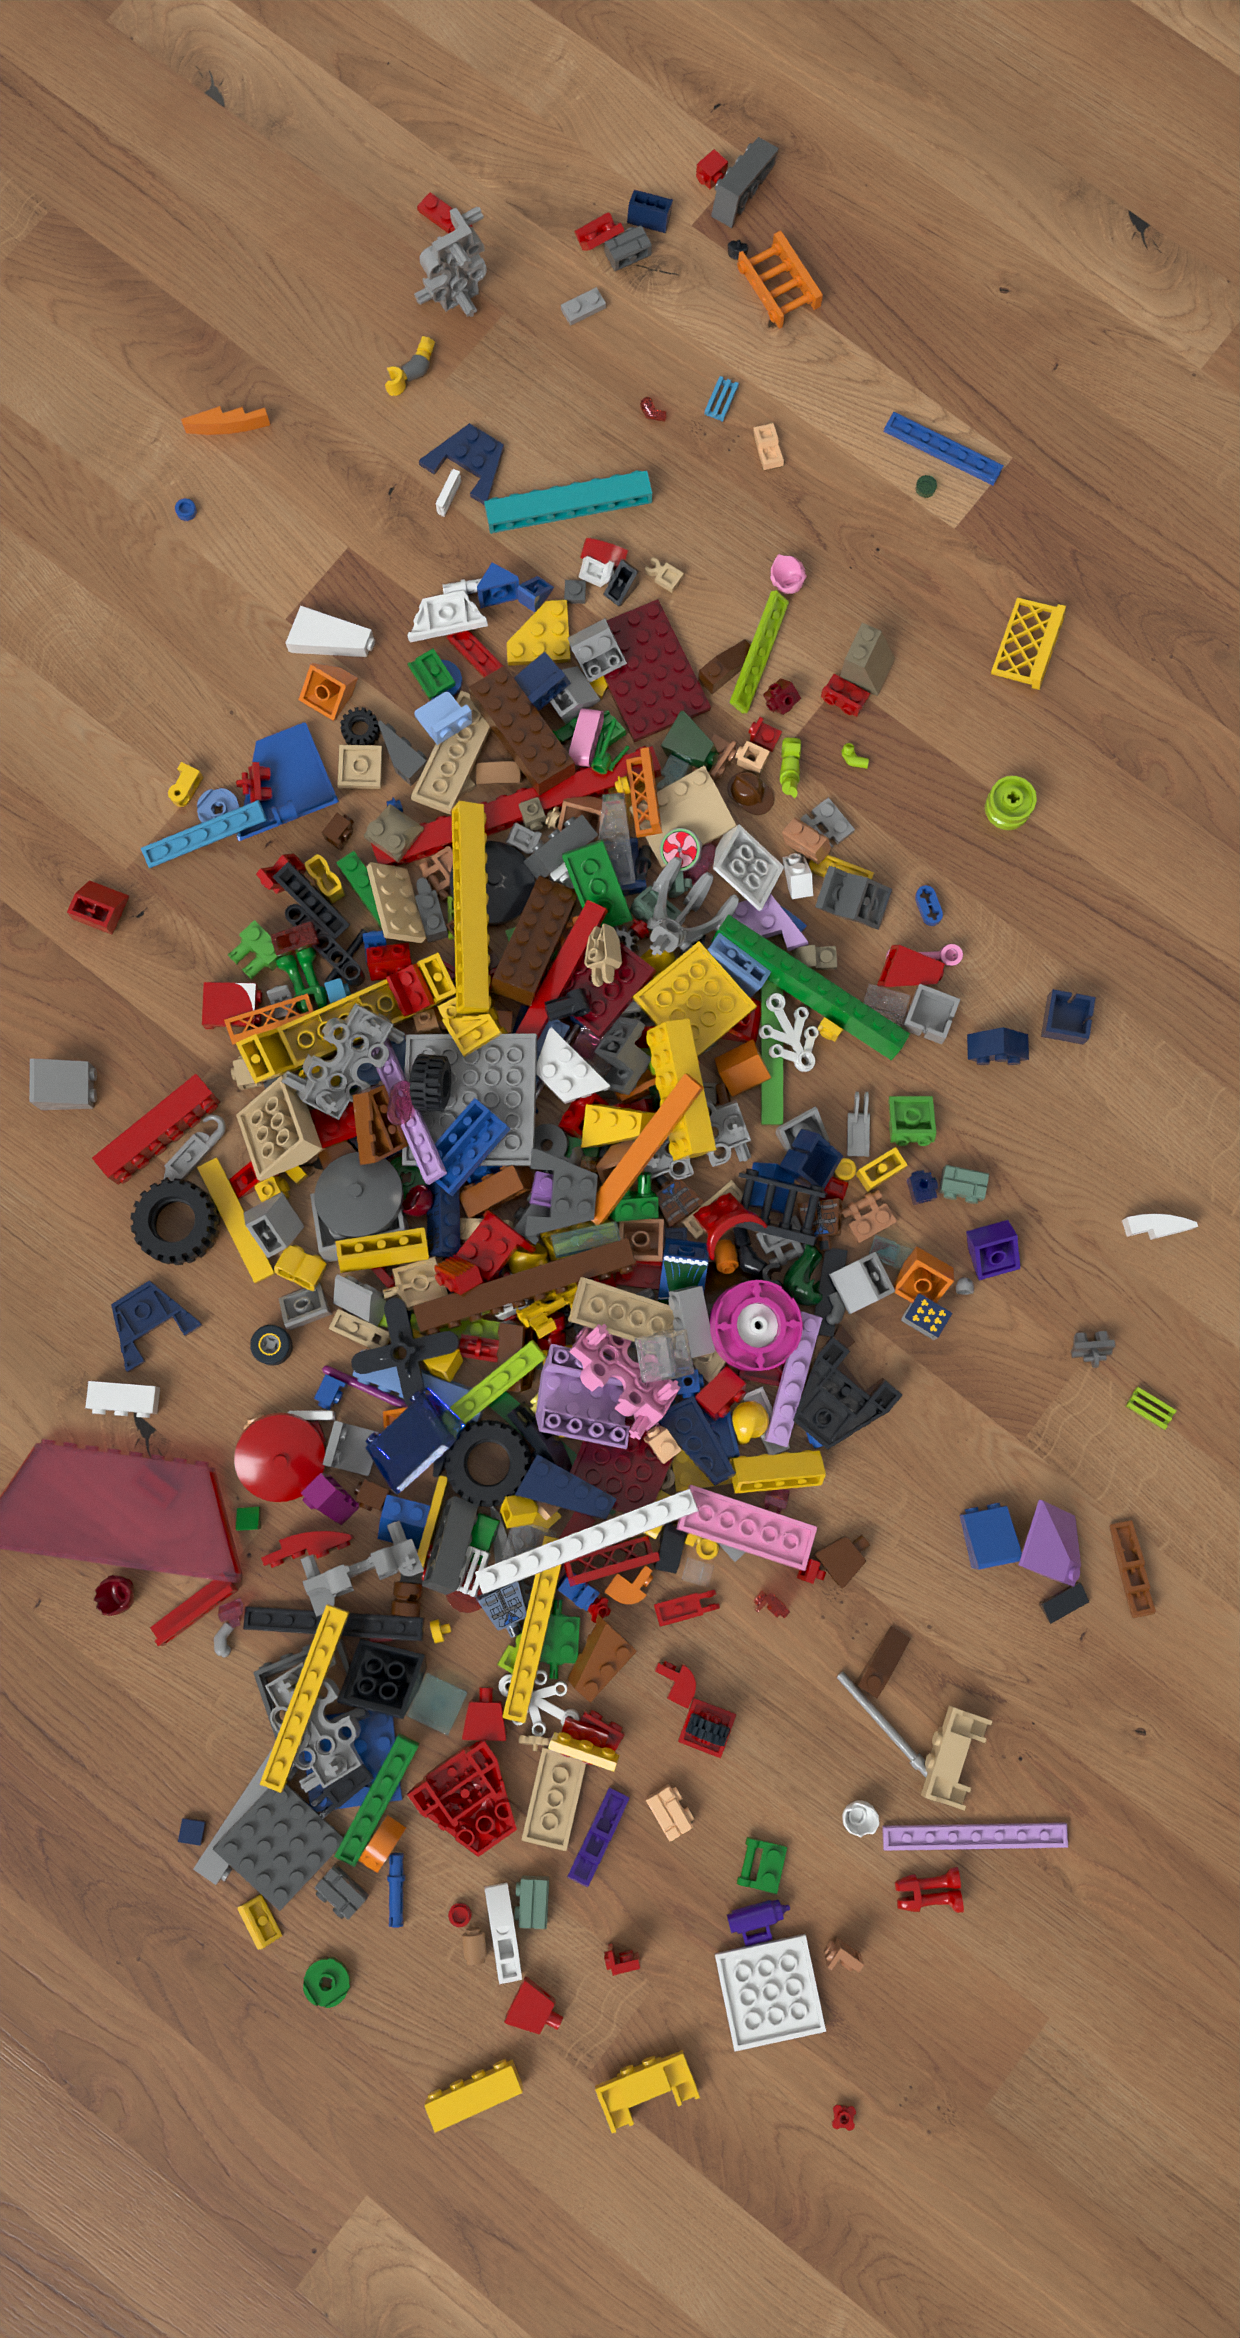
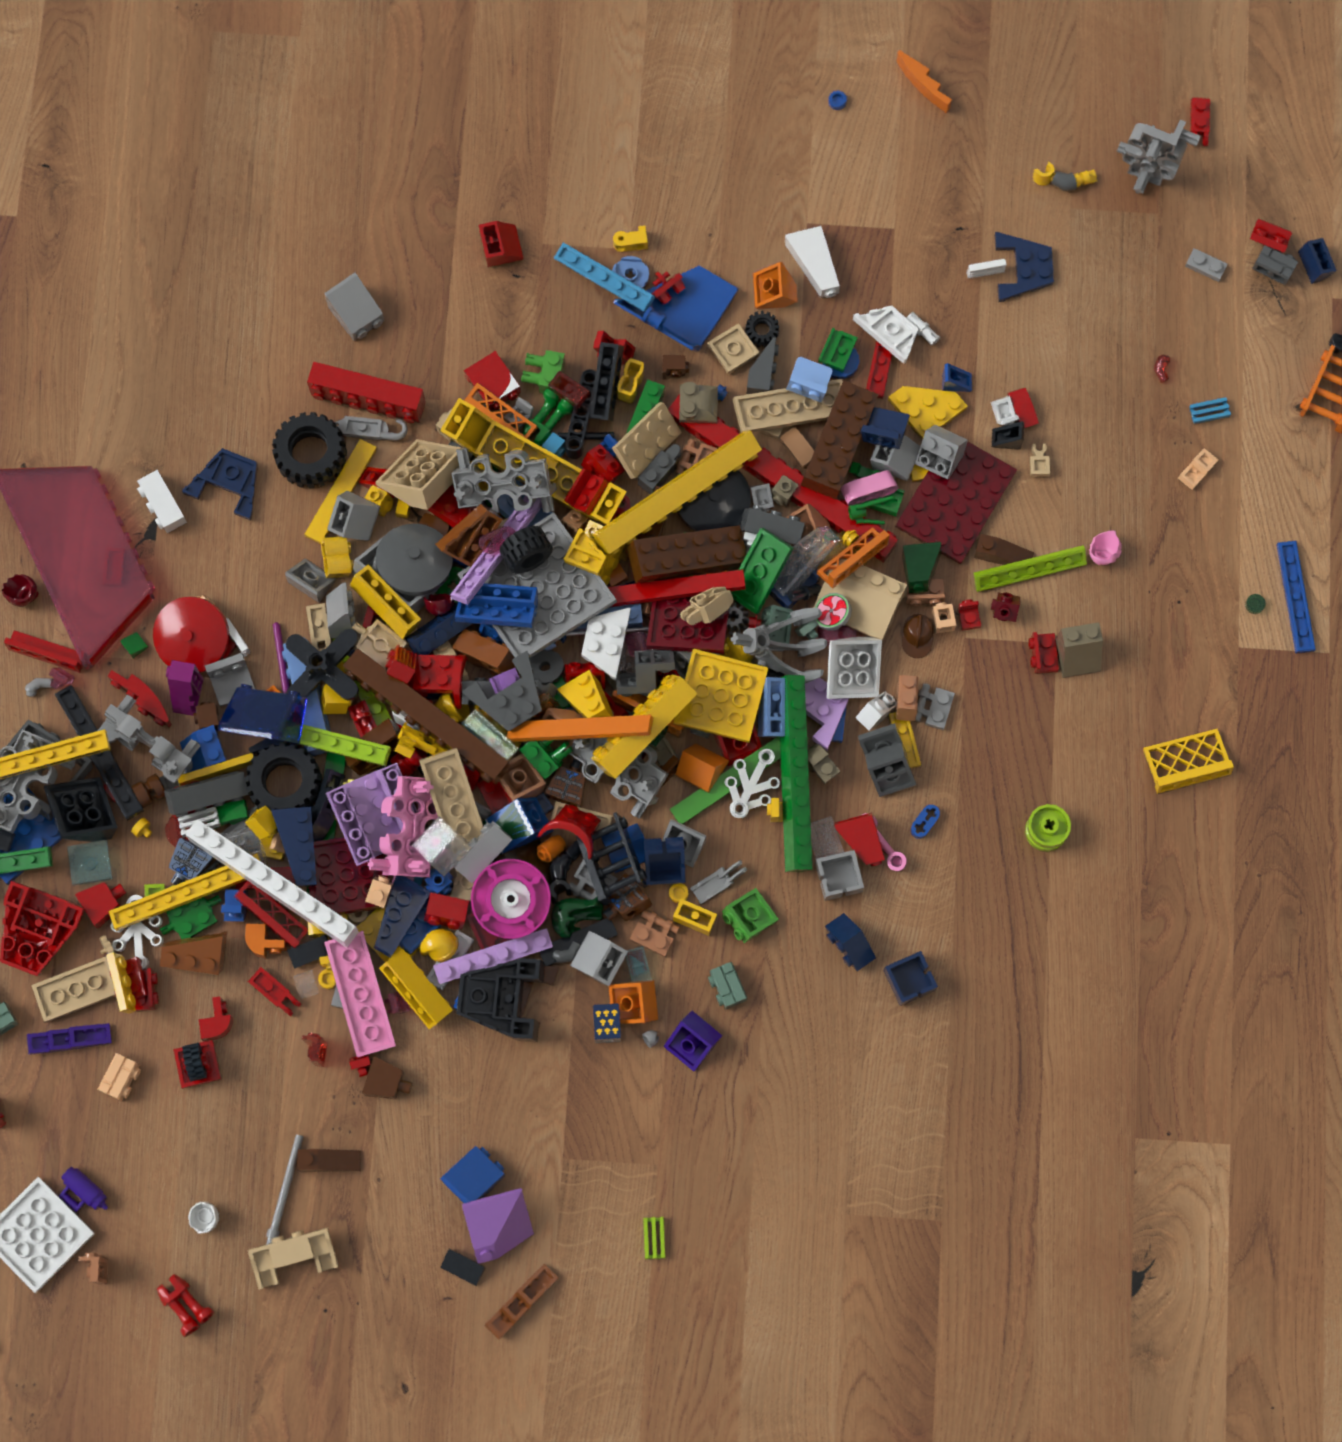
camera: 55 degrees right, 5 degrees down
black wheel [250,1325,293,1366] -> none
blue brick [314,1374,348,1411] -> none
blue slope [477,562,519,609] -> none
teal brick [484,470,652,534] -> none
black piece [544,988,591,1021] -> none
tan plate [546,806,561,830] -> none
dark grey plate [564,580,586,604] -> none
red plate [588,1597,611,1623] -> none
clear light blue plate [657,754,690,791] -> none
green plate [736,1837,787,1894] -> none
lime piece [780,737,801,799] -> none
red slope [820,1177,849,1201] -> none
lime arm [841,743,869,769] -> none
lavender tile [882,1822,1068,1851] -> none
clear blue brick [907,1170,938,1205] -> none
flat silver hips [1071,1331,1115,1368] -> none
white slope [1122,1214,1198,1240] -> none

